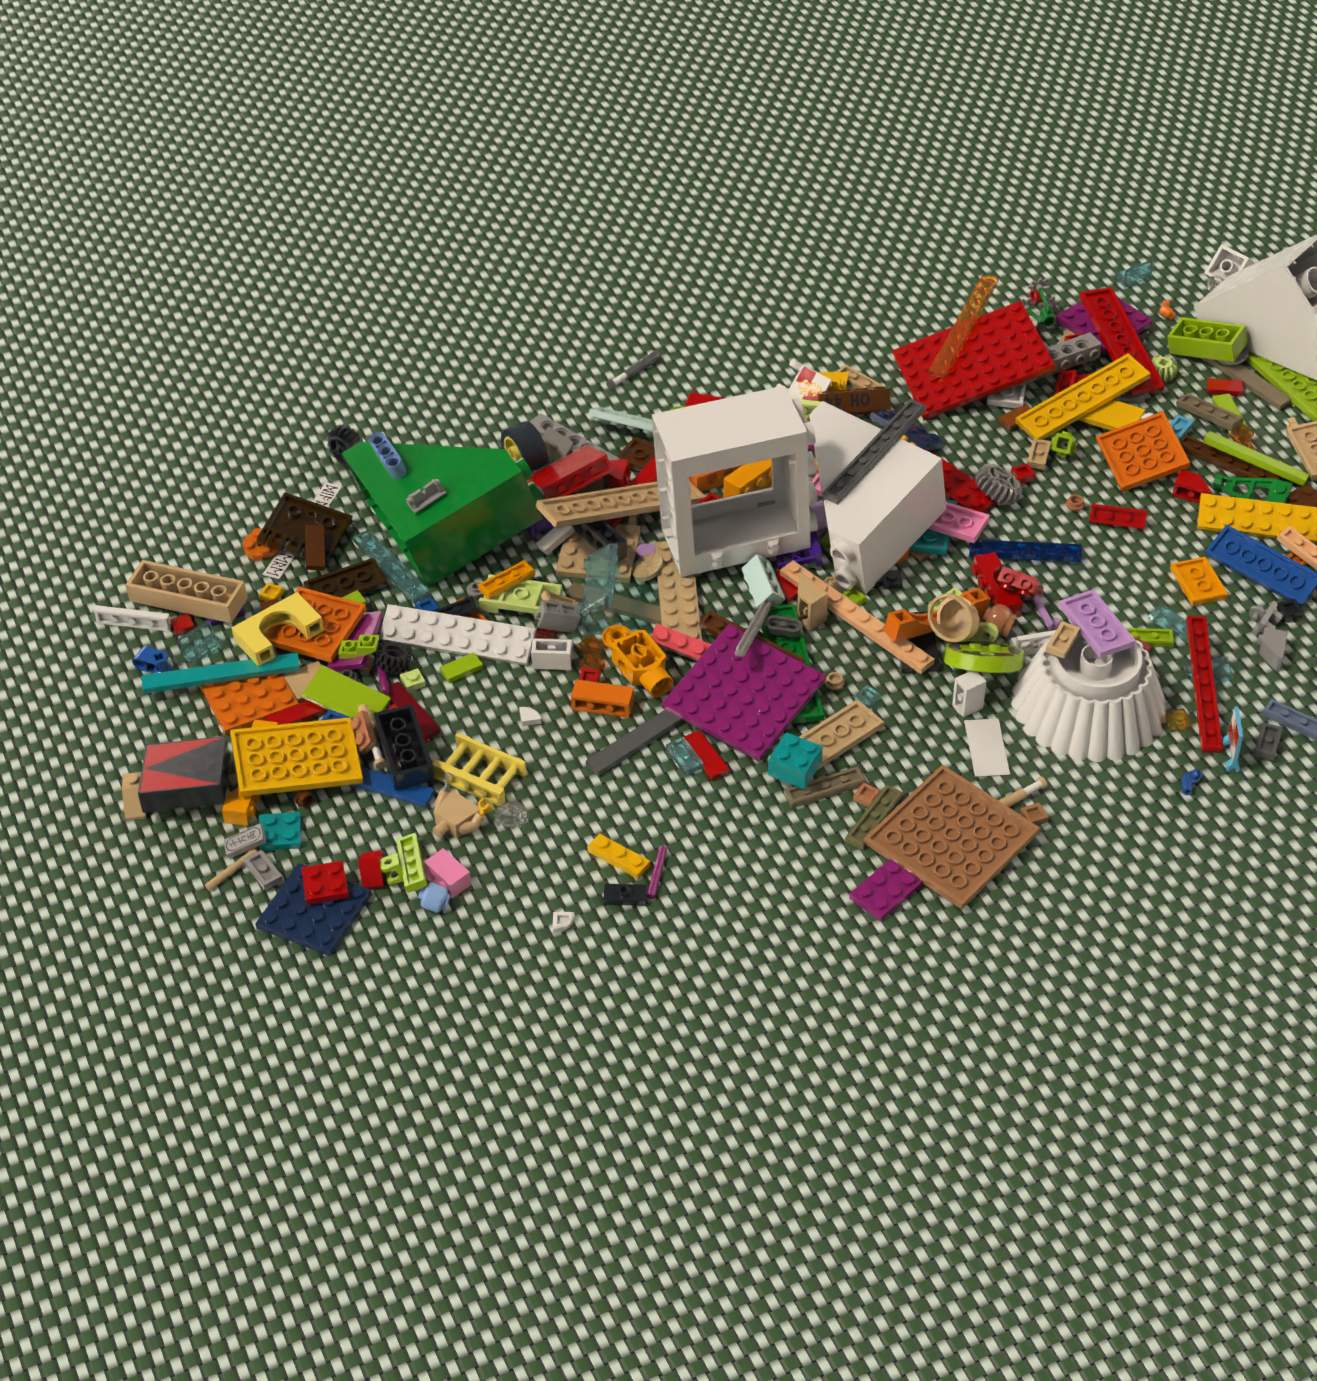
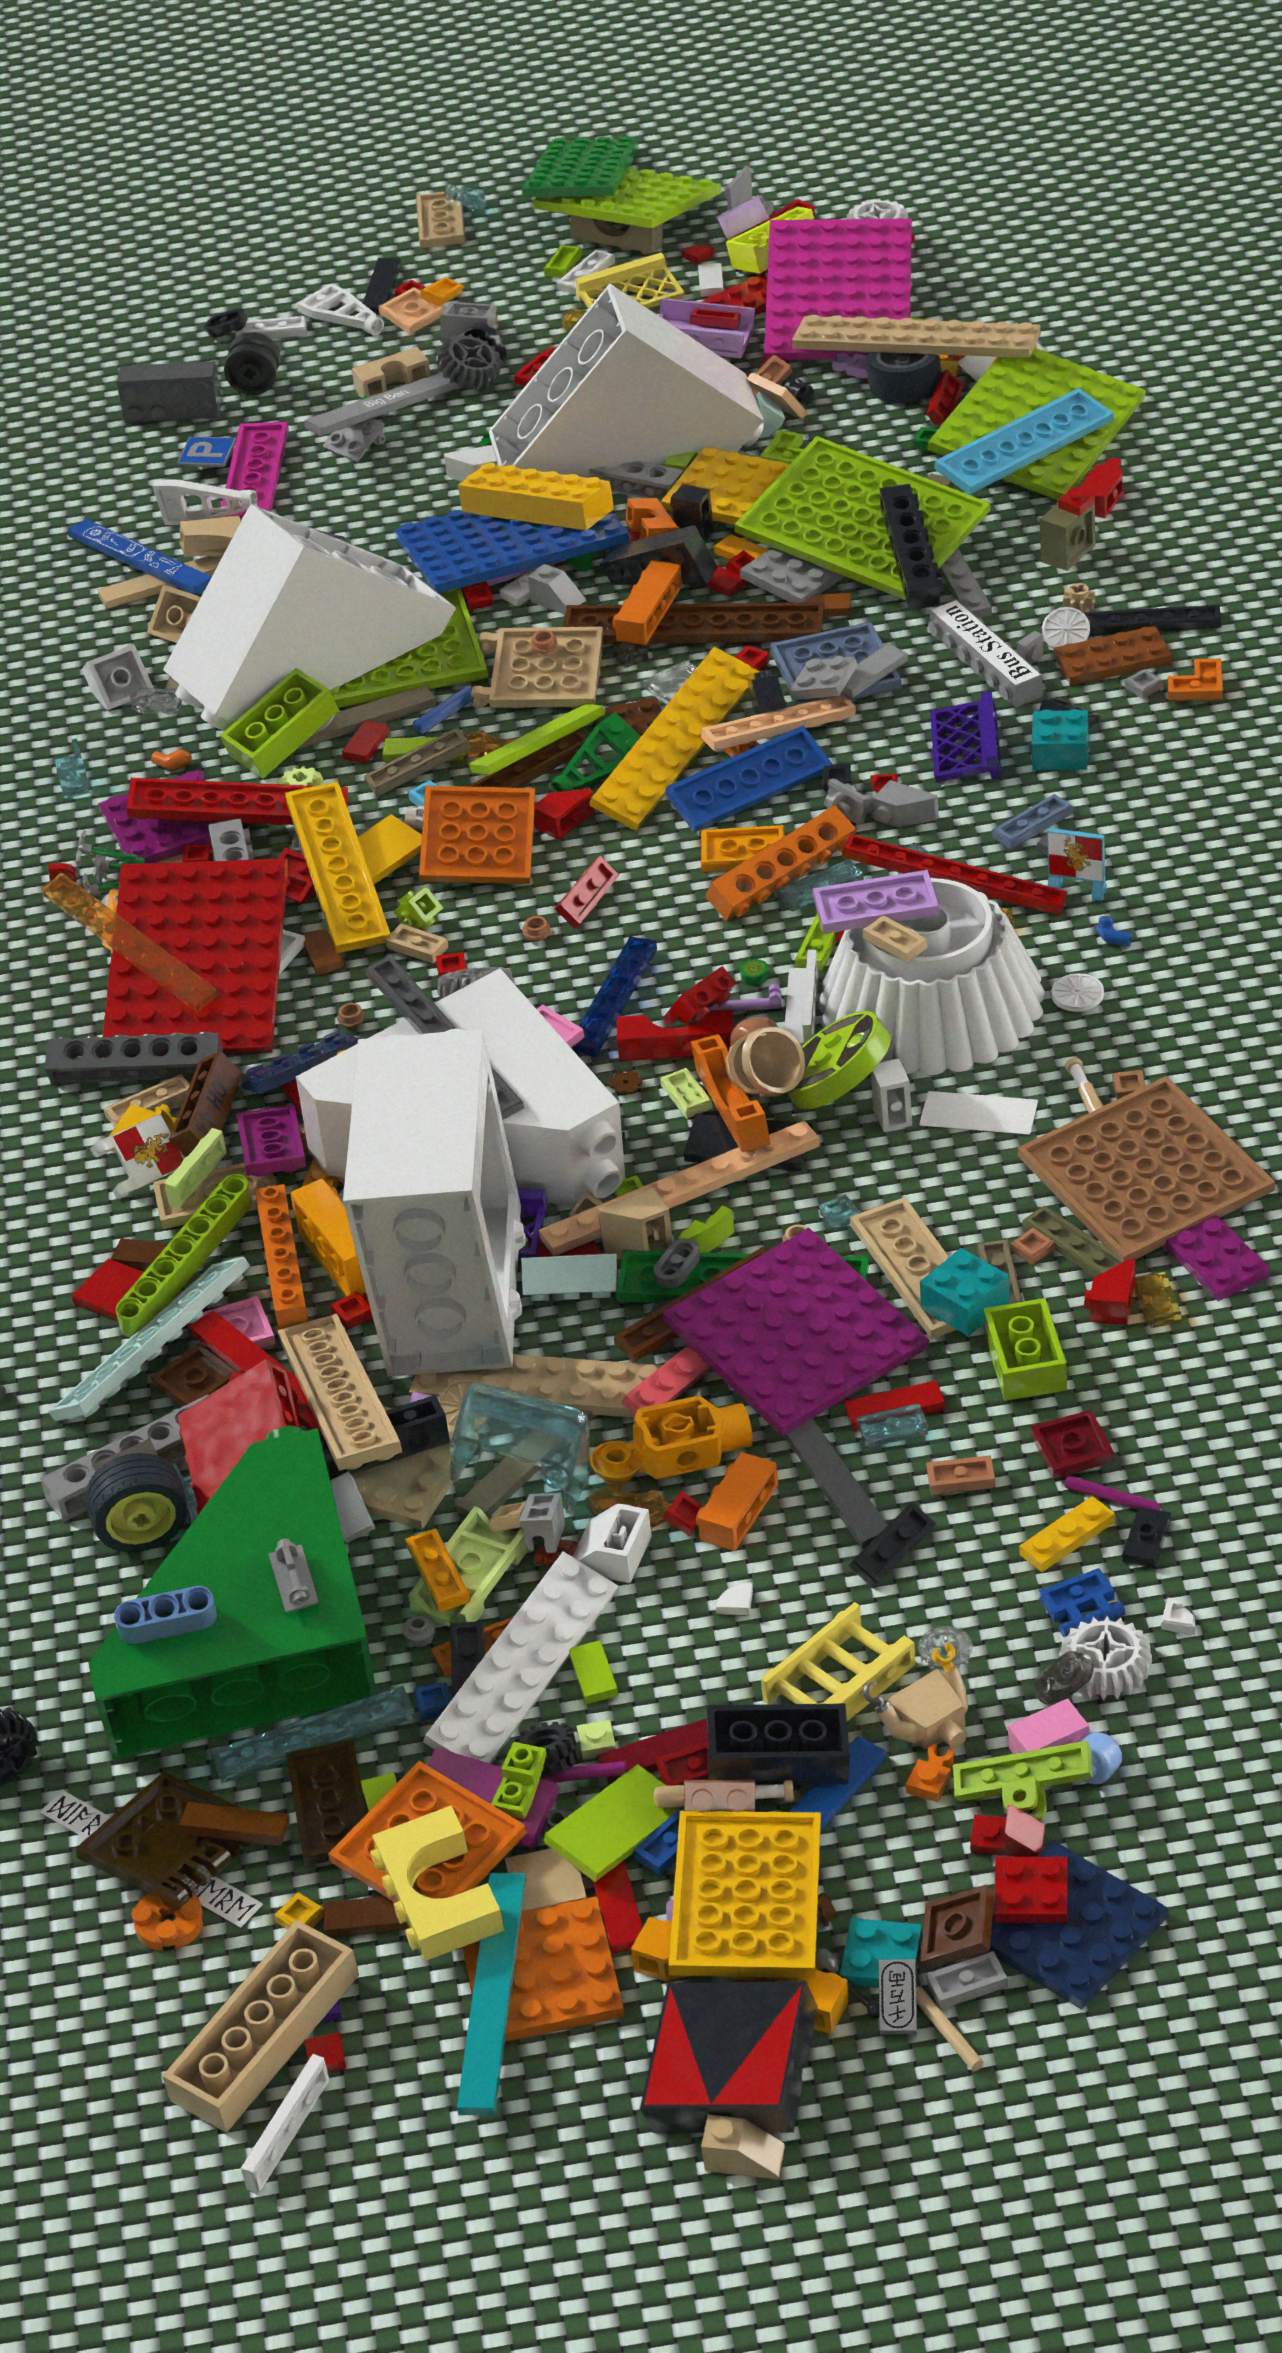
camera: 70 degrees left, 5 degrees down
blue piece [132,645,171,674] -> none
clear light blue panel [178,621,223,665] -> none
light grey axle [734,600,772,657] -> none
none -> dark grey brick [45,1032,223,1084]
none -> medium nougat plate [337,1003,365,1029]
none -> blue axle [413,686,474,735]
none -> reddish brown plant [608,1071,643,1094]
none -> lime slope [678,1206,735,1253]
none -> orange brick [705,805,856,921]
none -> hinge [815,1949,880,2017]
none -> black tile [849,1502,936,1588]
none -> red tile [870,774,898,793]
none -> orange plate [905,1743,954,1803]
none -> reddish brown plate [920,1884,994,1969]
none -> nougat plate [926,1455,996,1495]
none -> lime brick [983,1298,1067,1401]
none -> dark red plate [1030,1410,1115,1479]
none -> clear smoke plate [1034,1651,1094,1705]
none -> blue plate [1039,1568,1125,1637]
none -> white wheel [1051,973,1104,1012]
none -> white gear [1059,1616,1152,1700]
none -> red slope [1084,1259,1136,1325]
none -> clear yellow plate [1135,1272,1182,1328]

